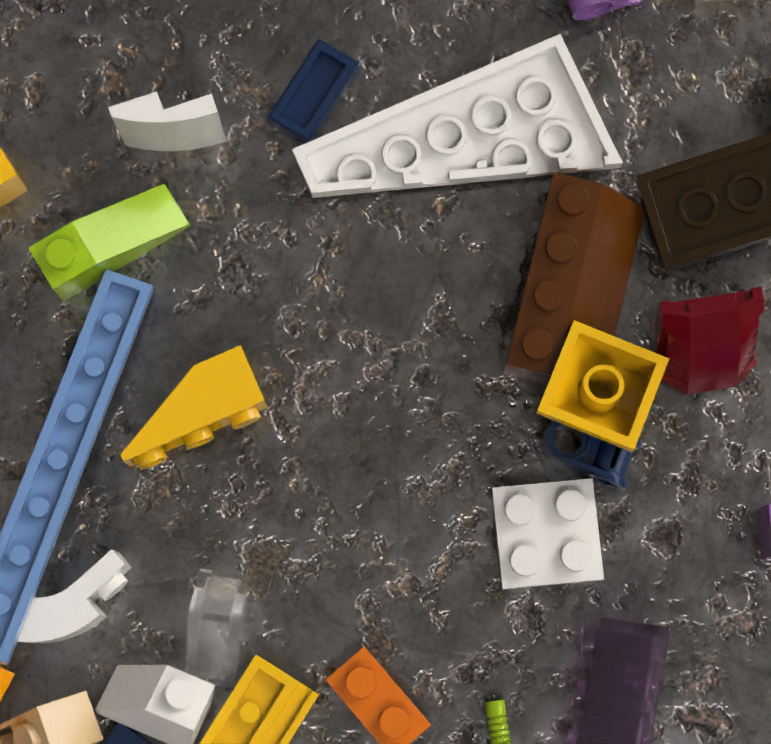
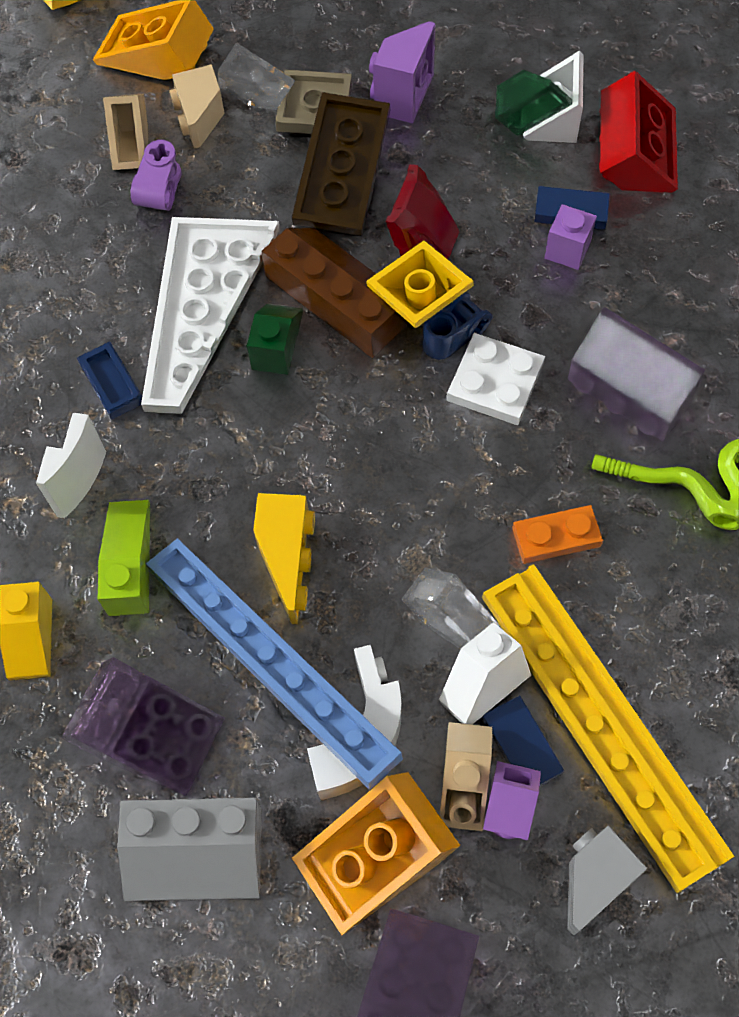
camera: 60 degrees left, 15 degrees down
none -> dark green slope [246,304,303,375]

